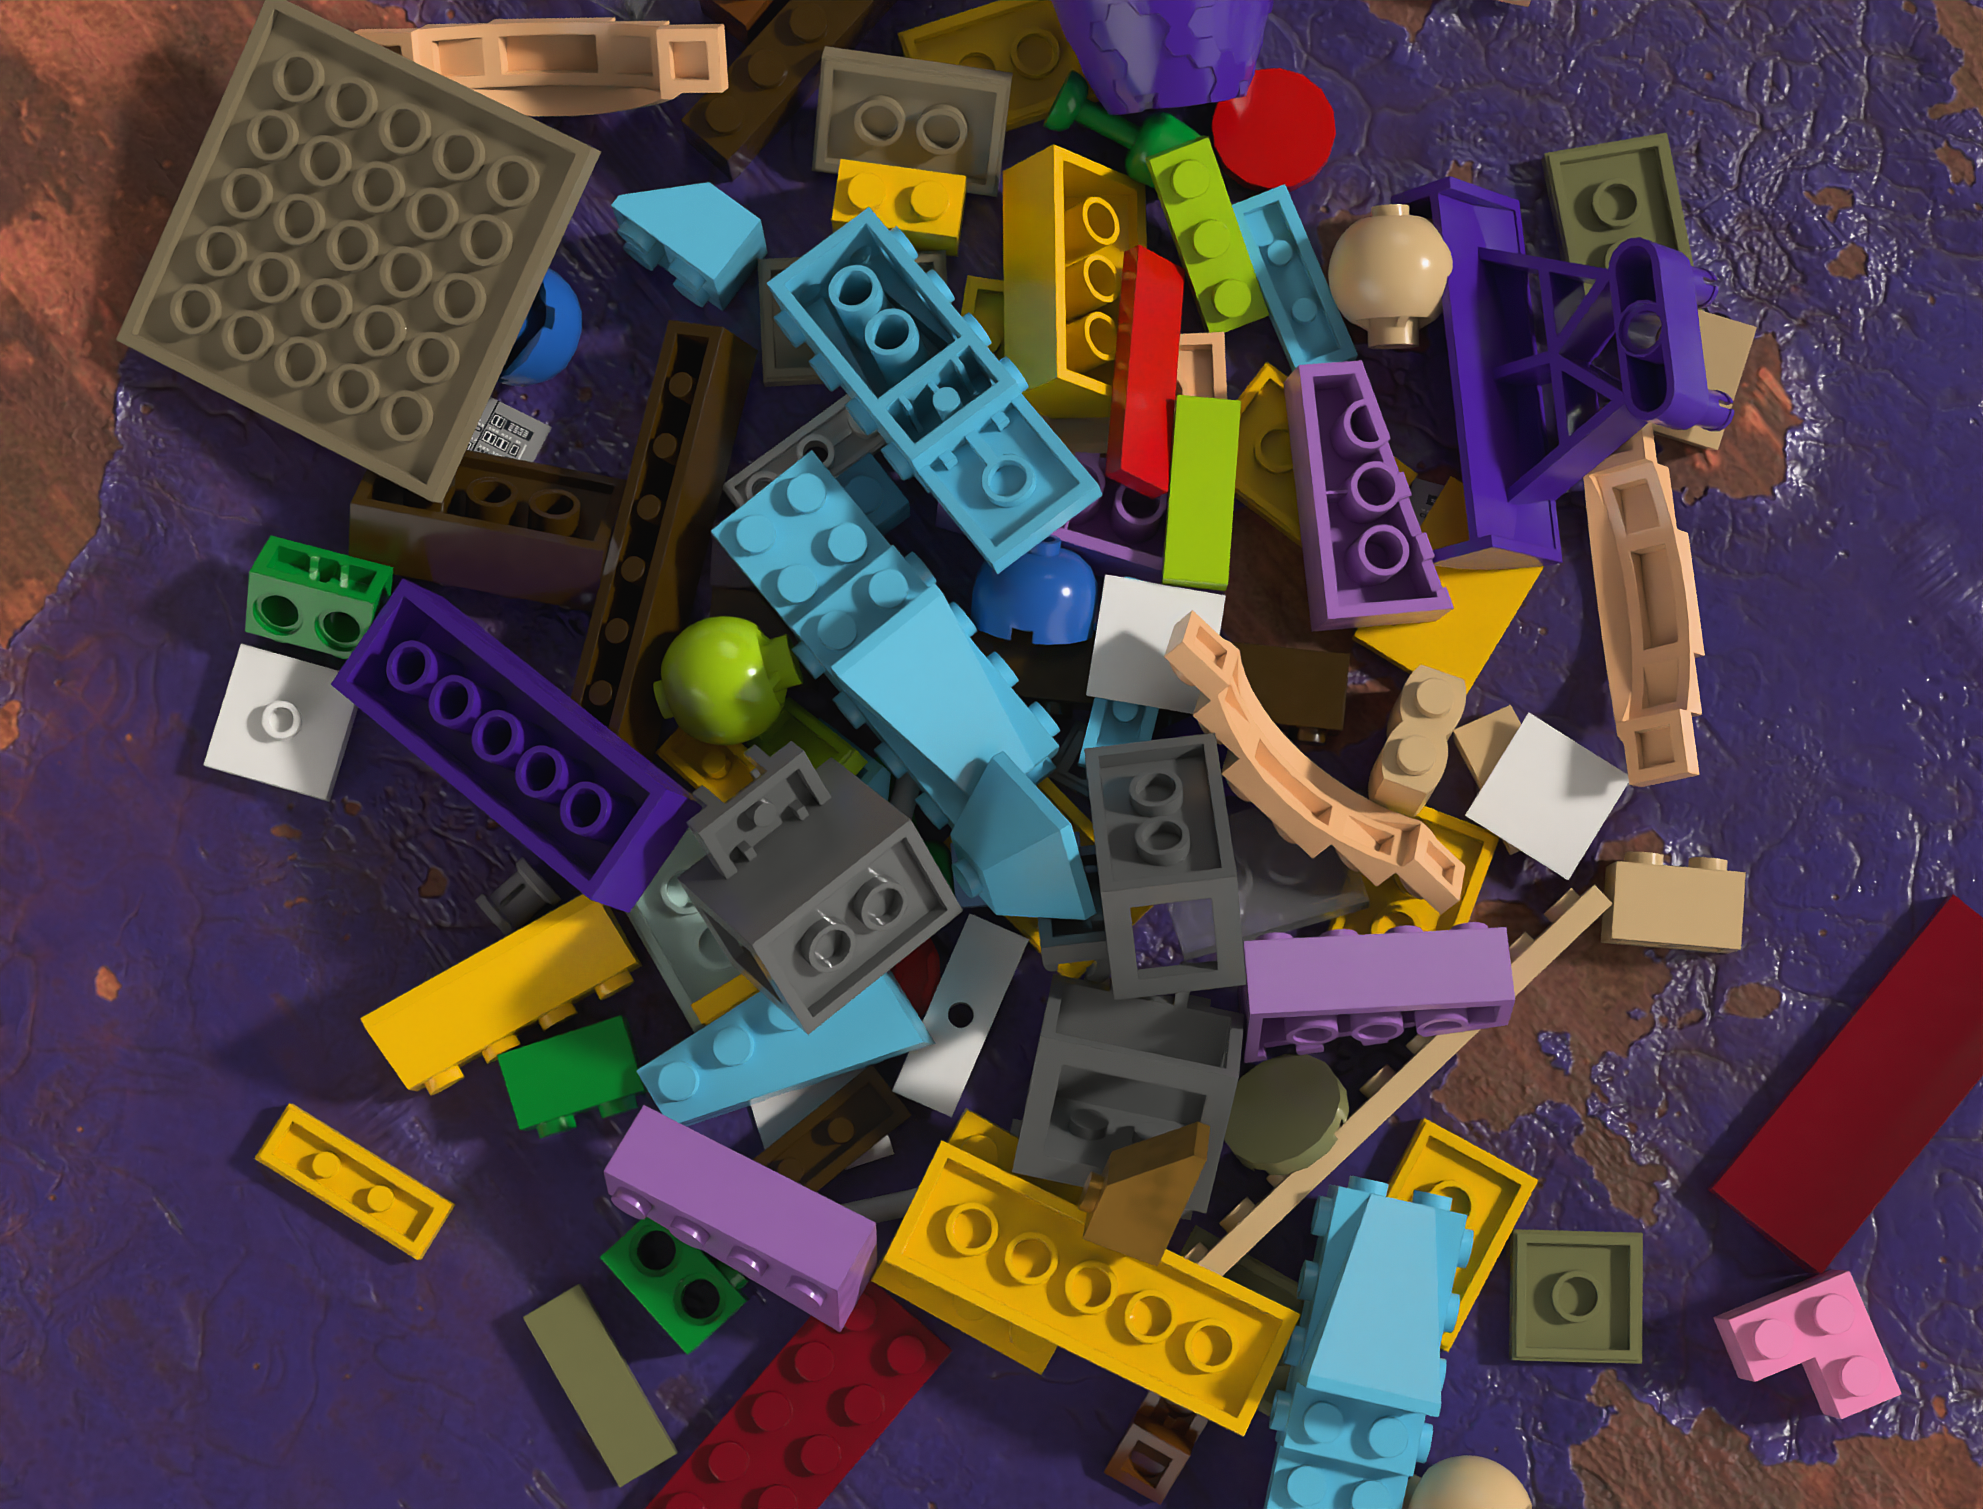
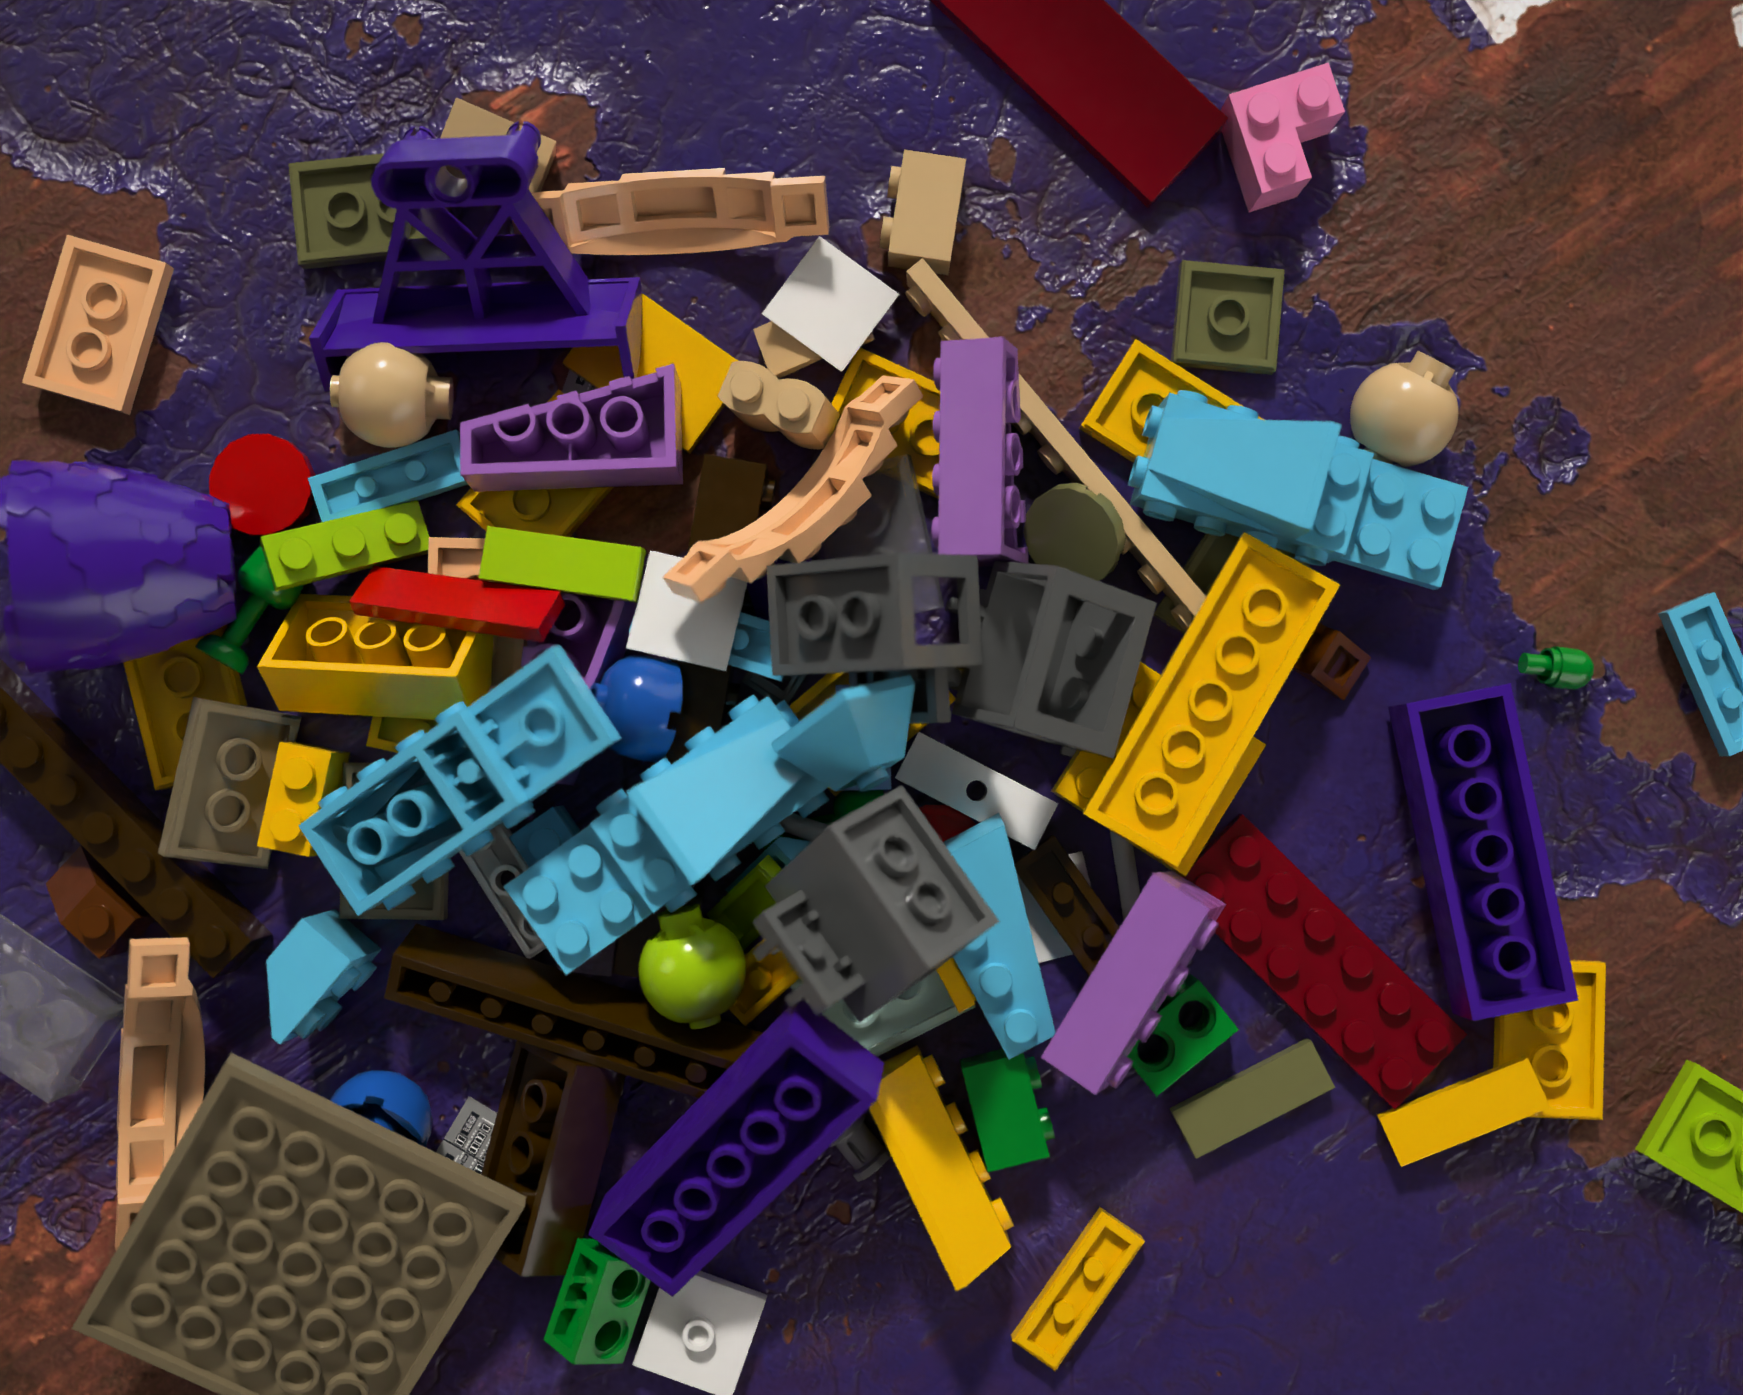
camera: 85 degrees left, 5 degrees up
pearl gold slope [1078,1122,1210,1267] -> none

